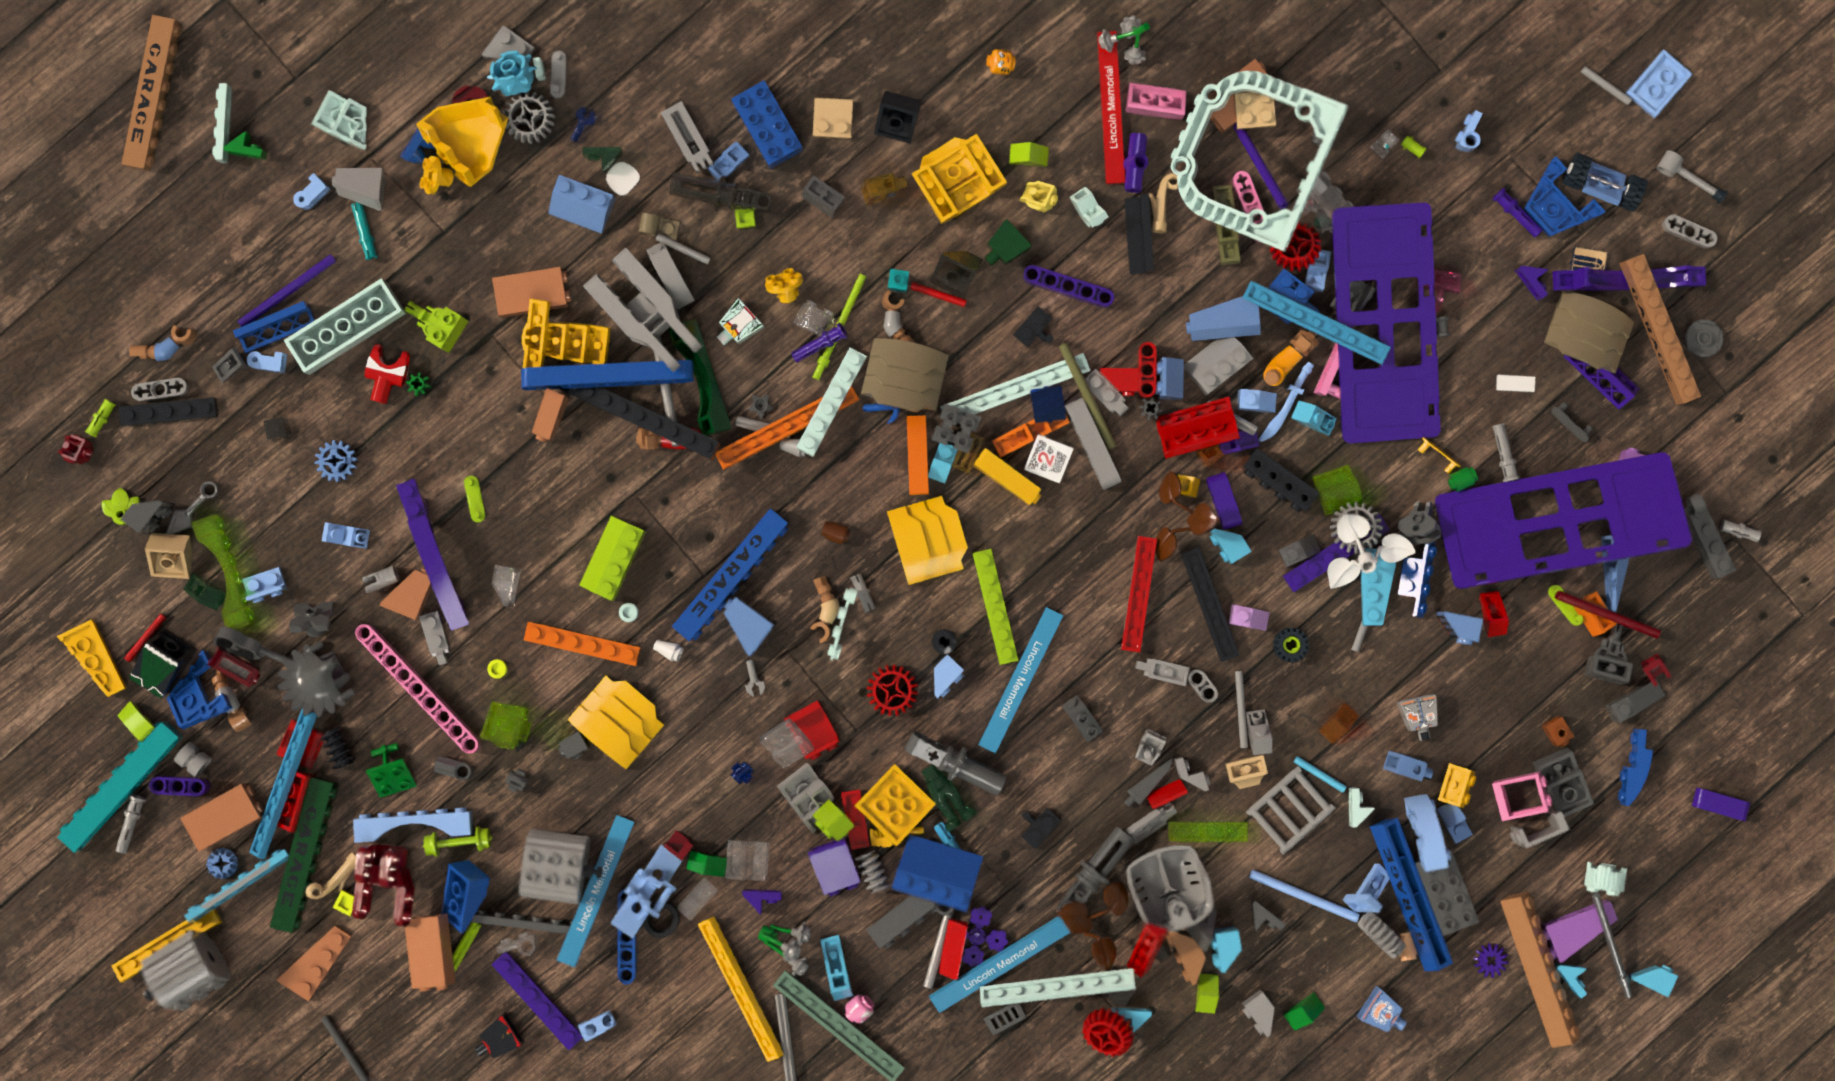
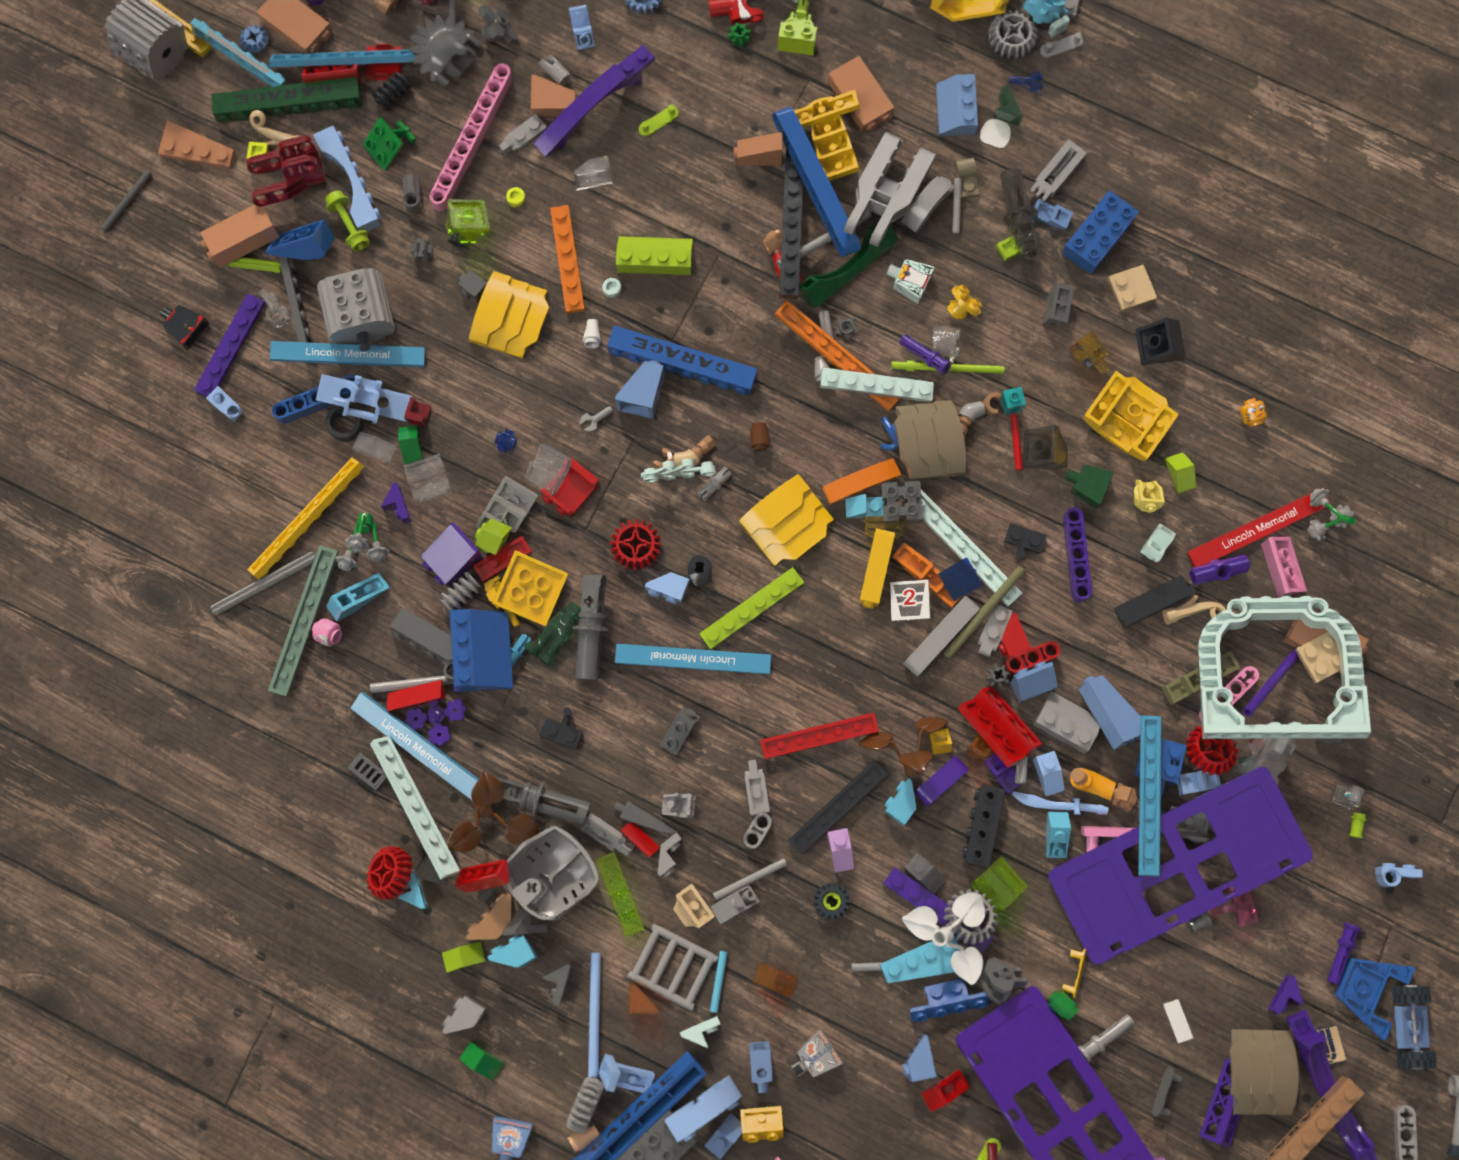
camera: 70 degrees right, 10 degrees down
none -> clear orange slope [628,981,660,1014]

